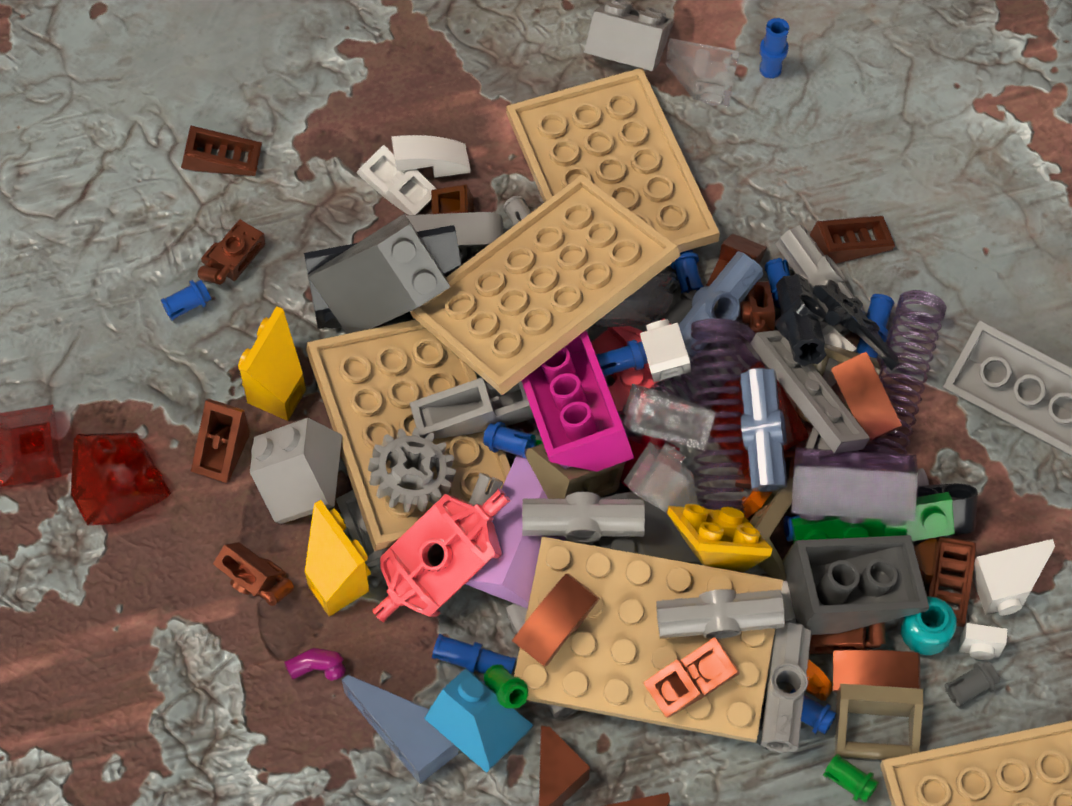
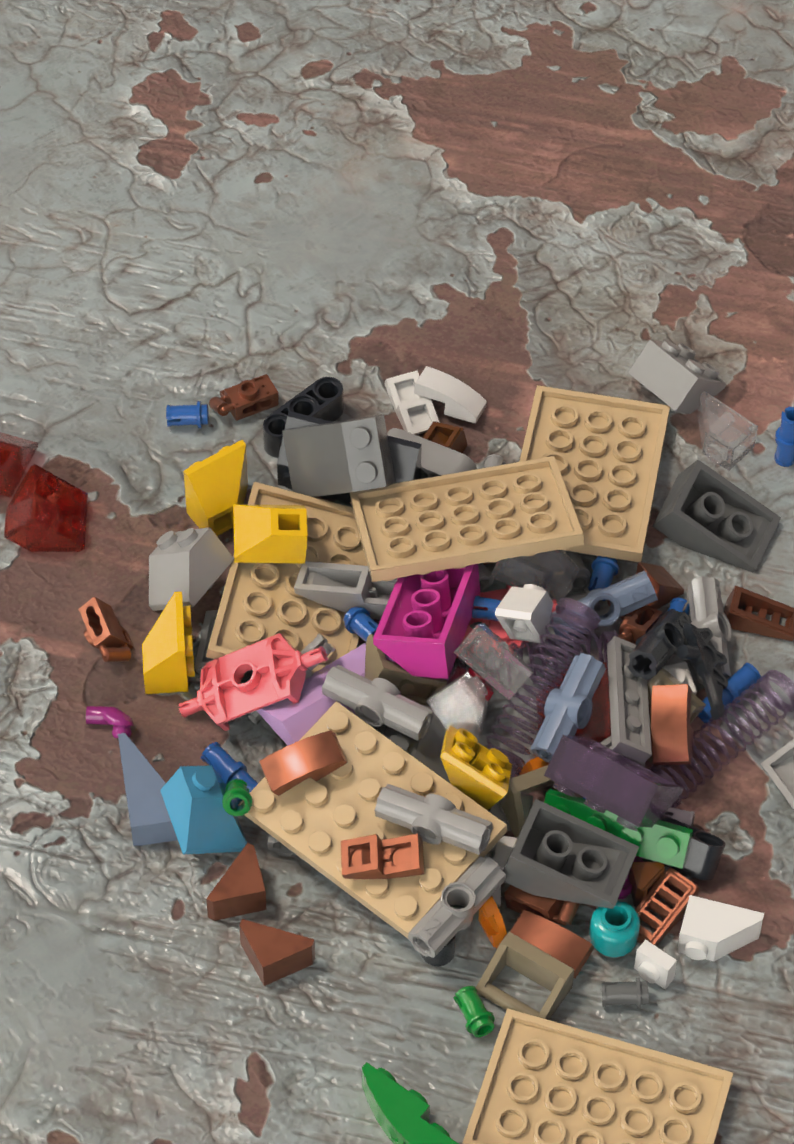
camera: 30 degrees right, 10 degrees down
copper slope [181,125,262,176] -> none
copper slope [191,398,250,483] -> none
light grey gear [368,428,456,513] -> none
blue pin [790,688,837,734] -> none
none -> yellow slope [233,504,308,563]
none -> black beam [263,377,344,458]
none -> dark grey slope [652,460,781,573]

